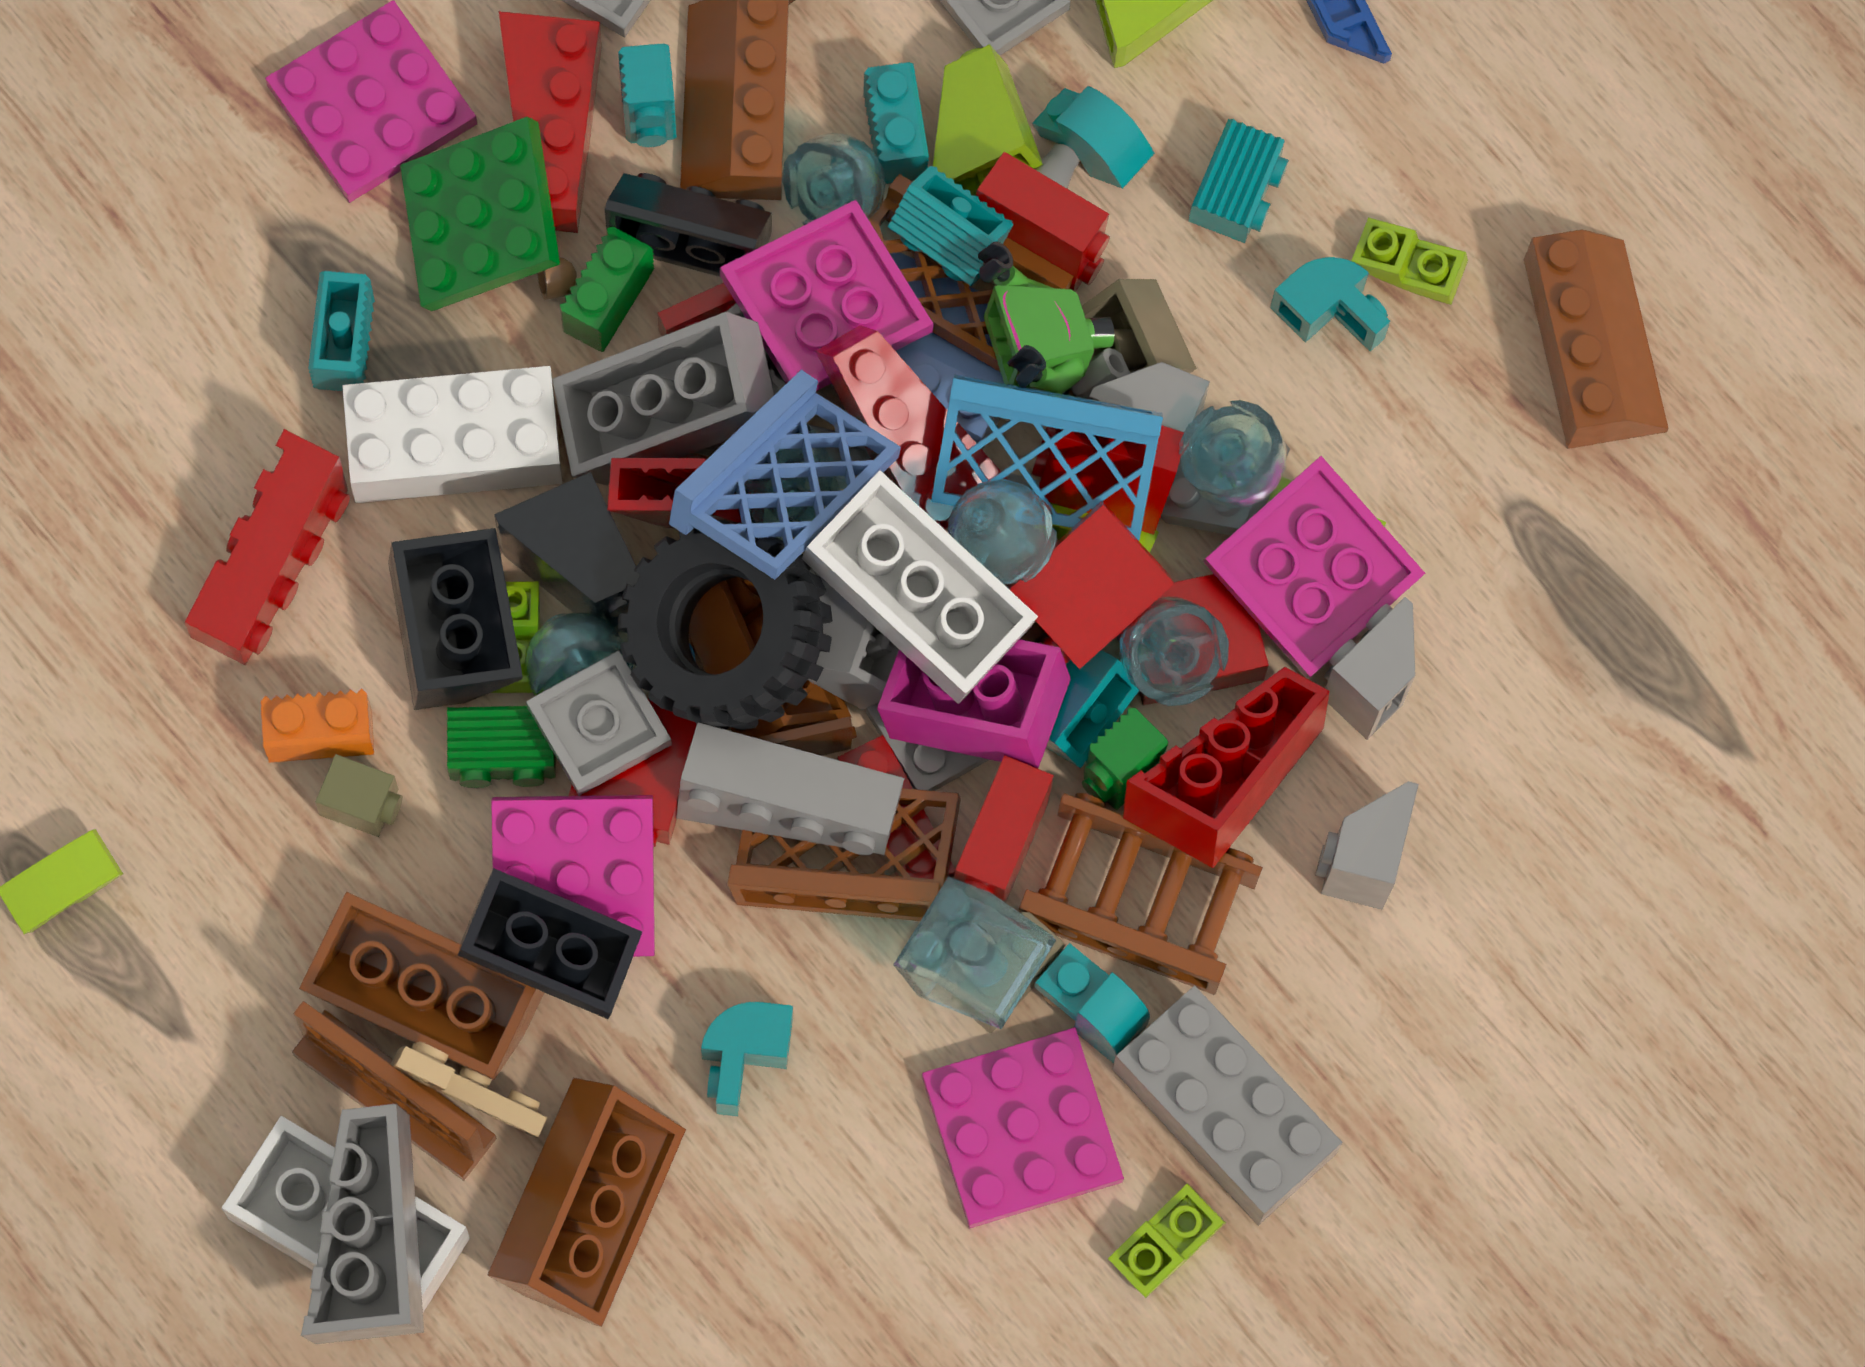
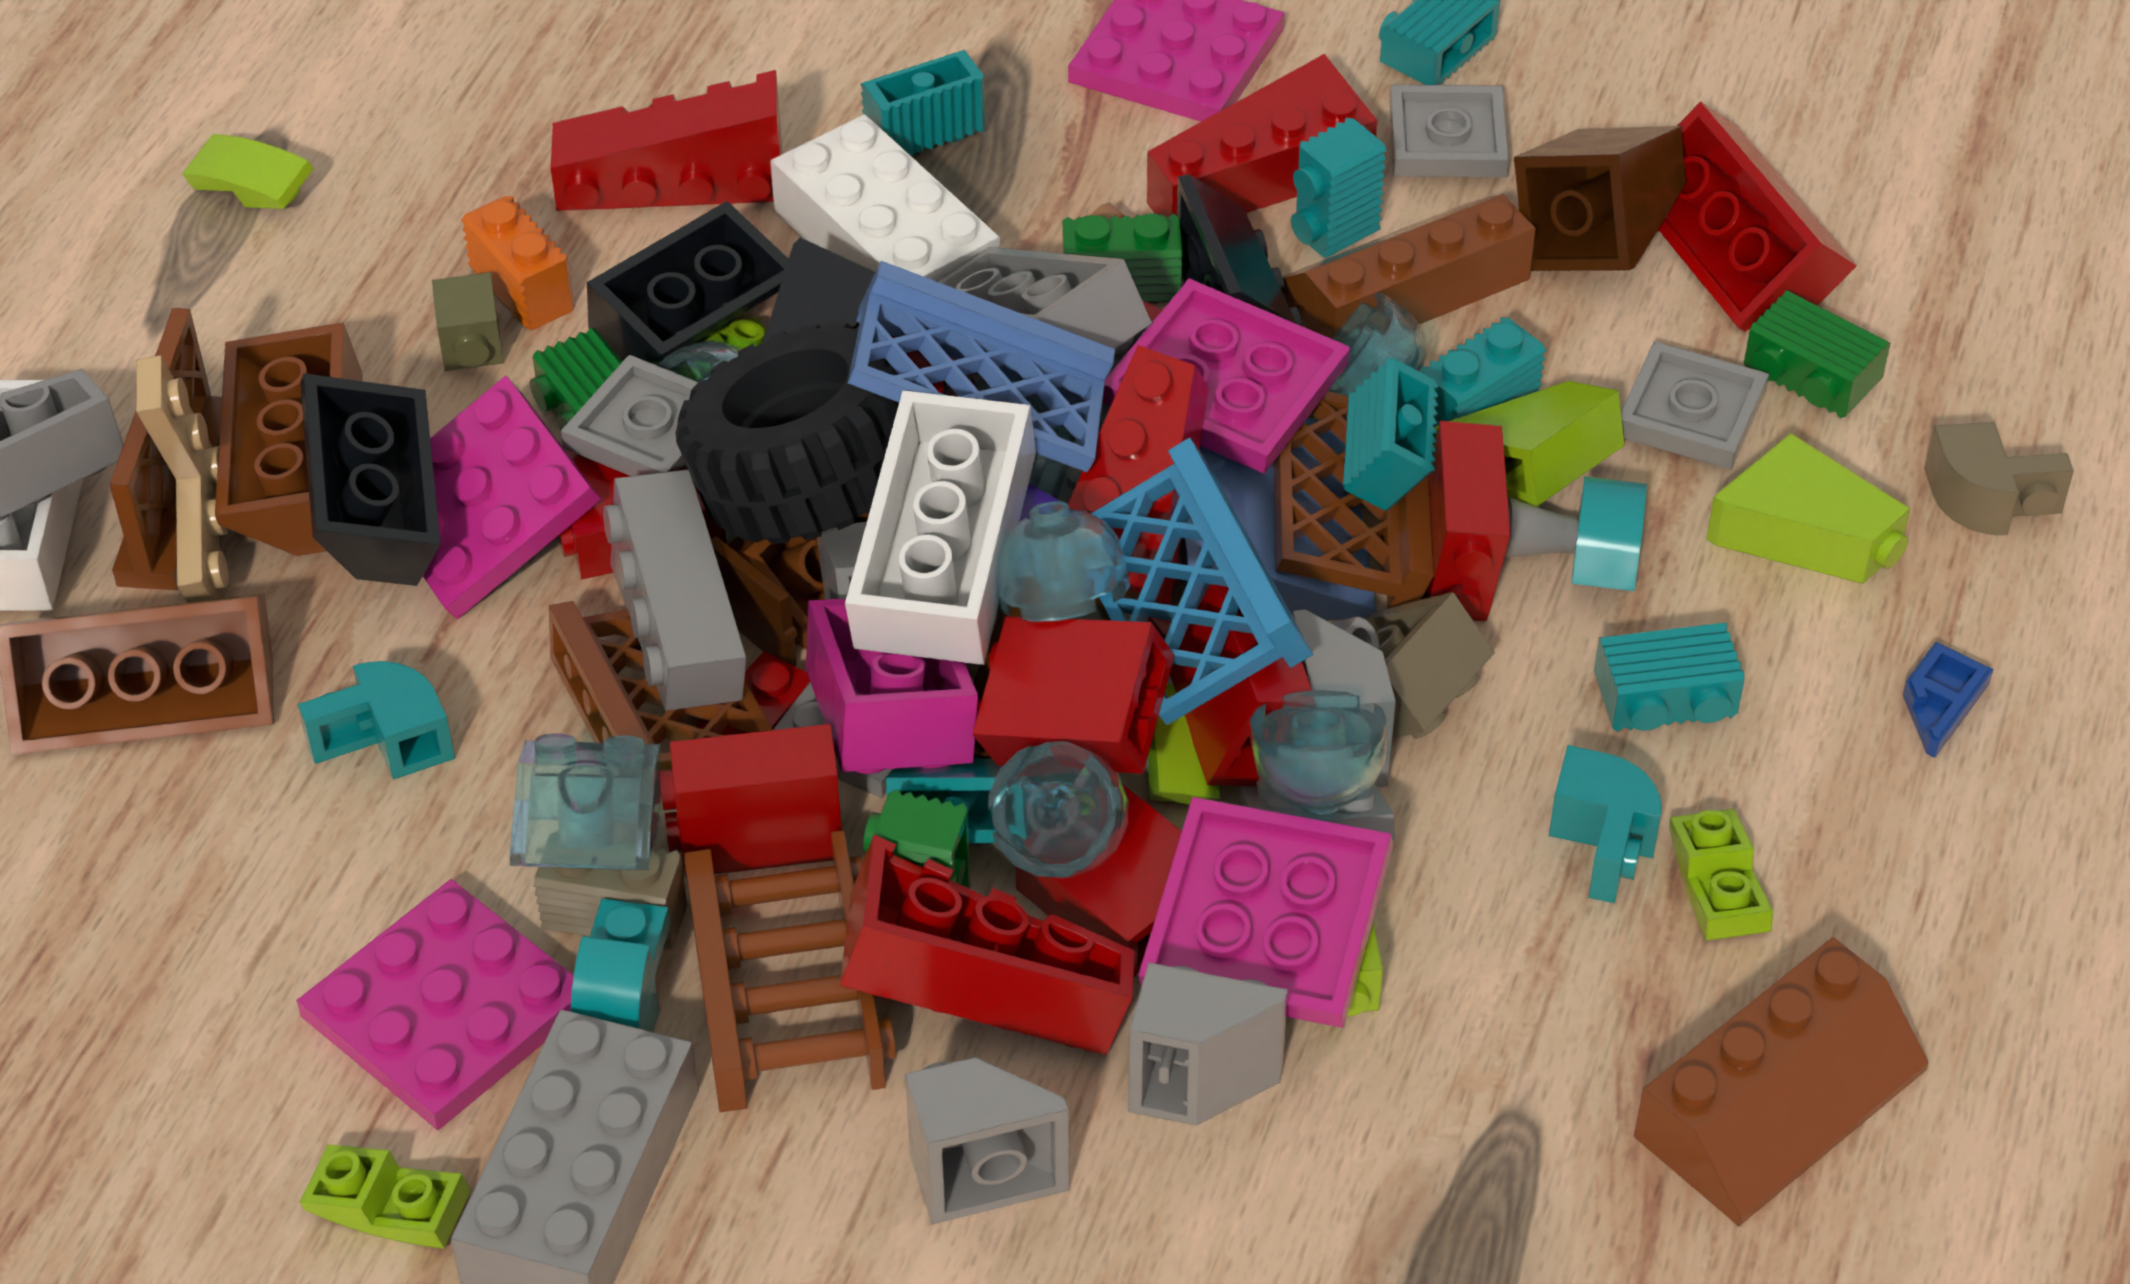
camera: 65 degrees right, 25 degrees down
green plate [400,117,560,311] -> none
bright green torso [977,241,1114,394] -> none

